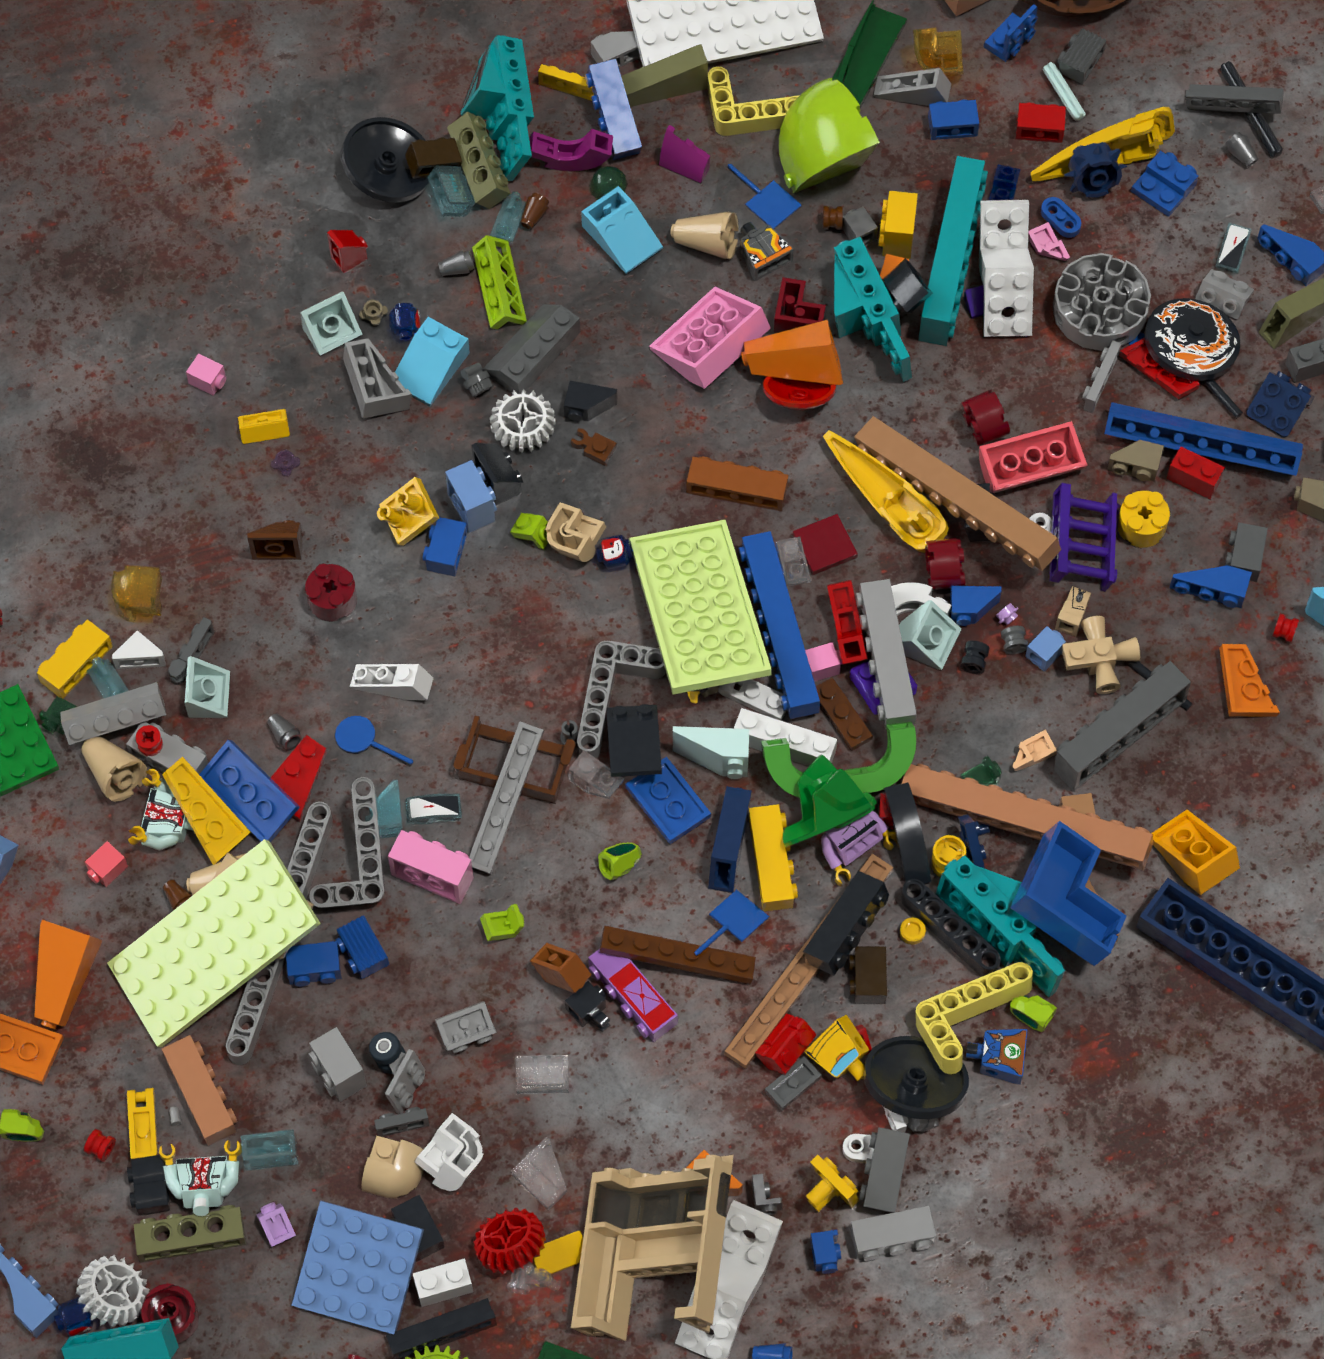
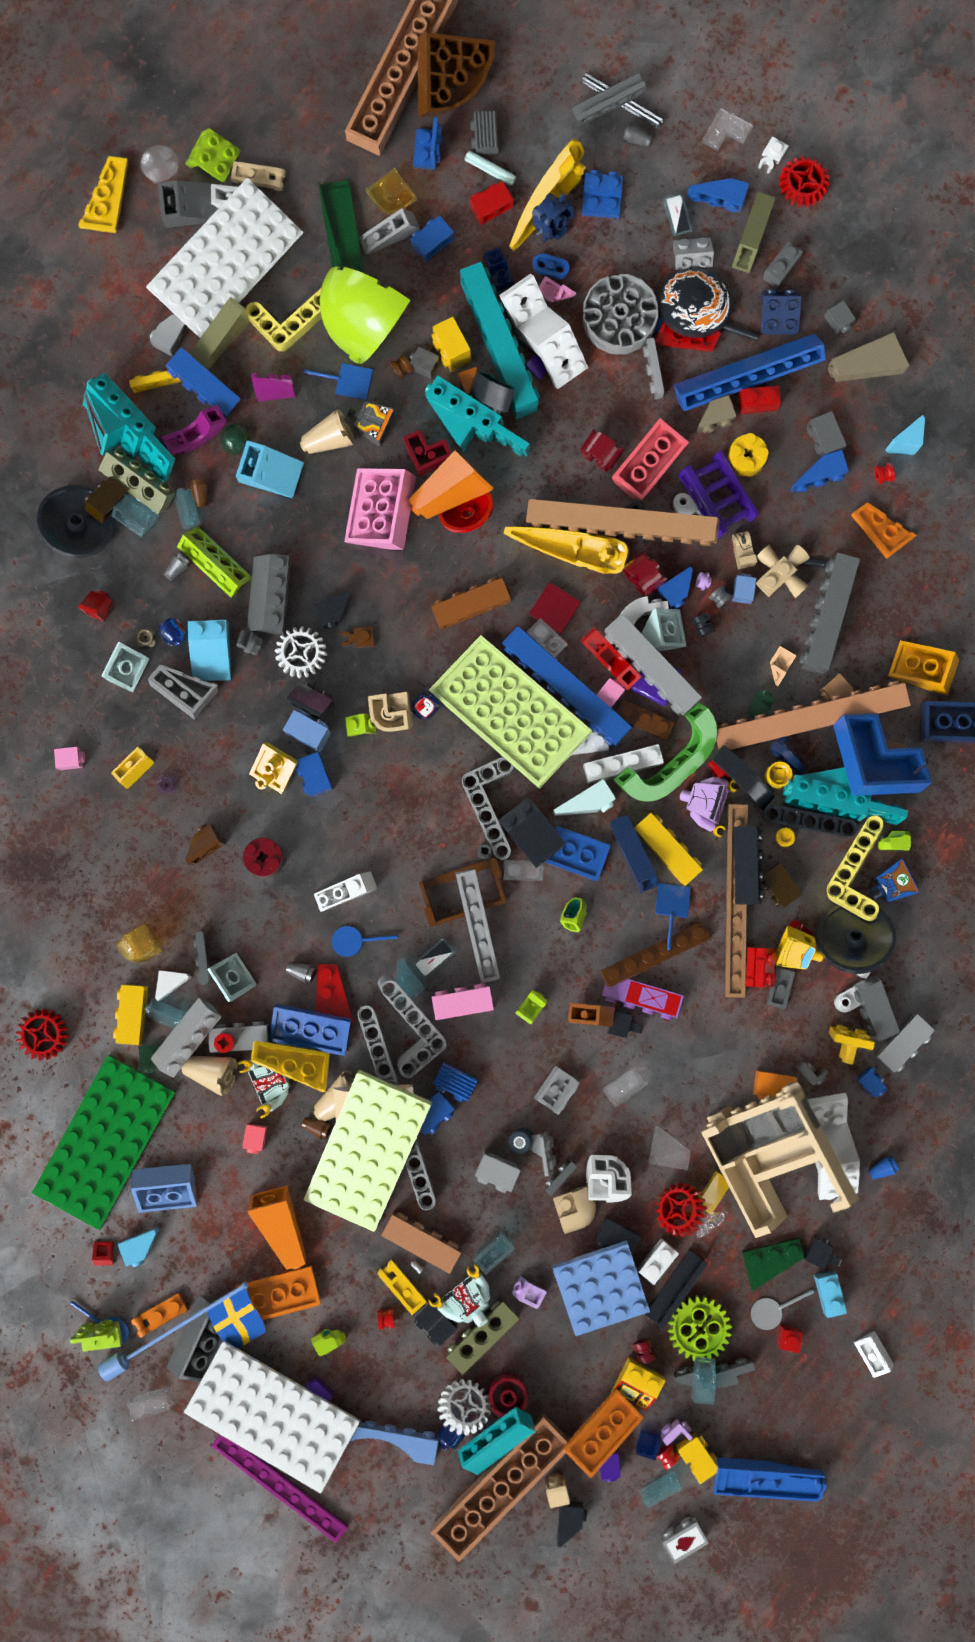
camera: 30 degrees left, 20 degrees up
green piece [783,754,877,847] -> none

